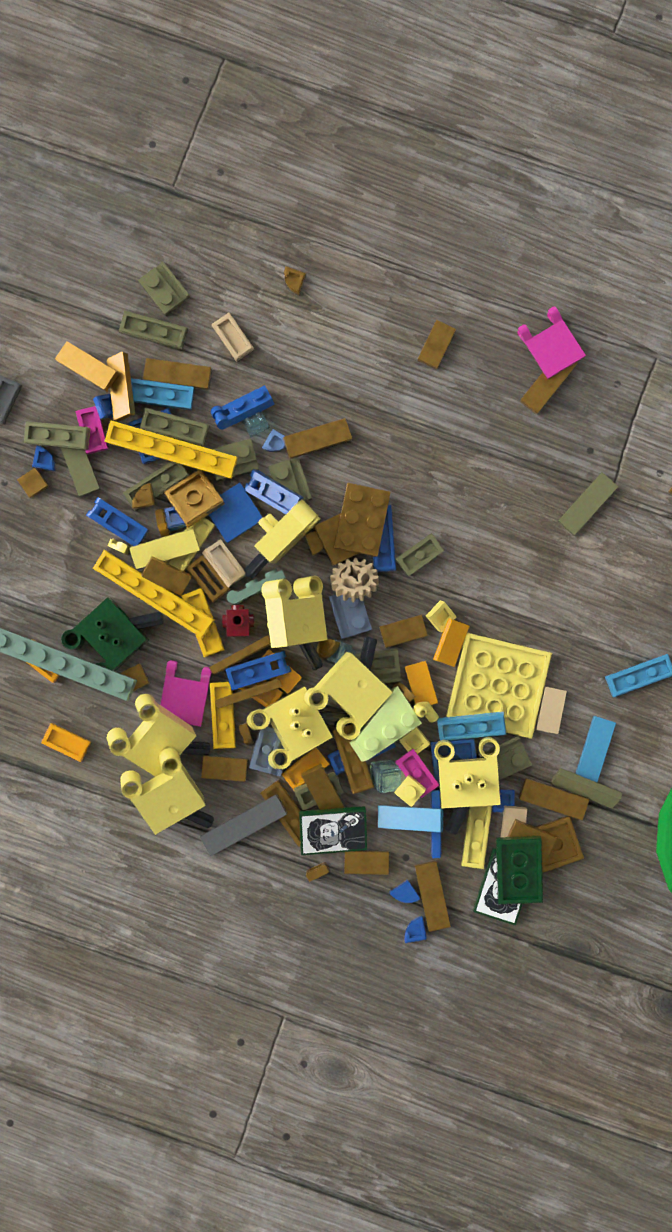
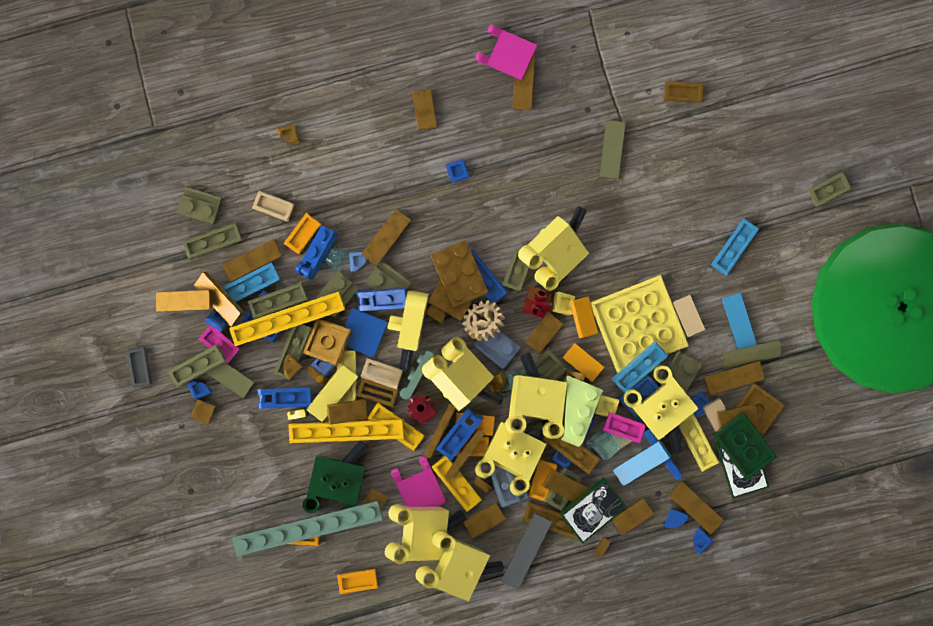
camera: 35 degrees left, 0 degrees up
light yellow plate [394,774,426,807] -> none
light yellow arm [413,701,439,723] -> none
none -> light orange tile [284,213,322,255]
none -> blue tile [446,159,470,183]
none -> light yellow piece [518,206,589,291]
none -> dark red brick [522,286,553,319]

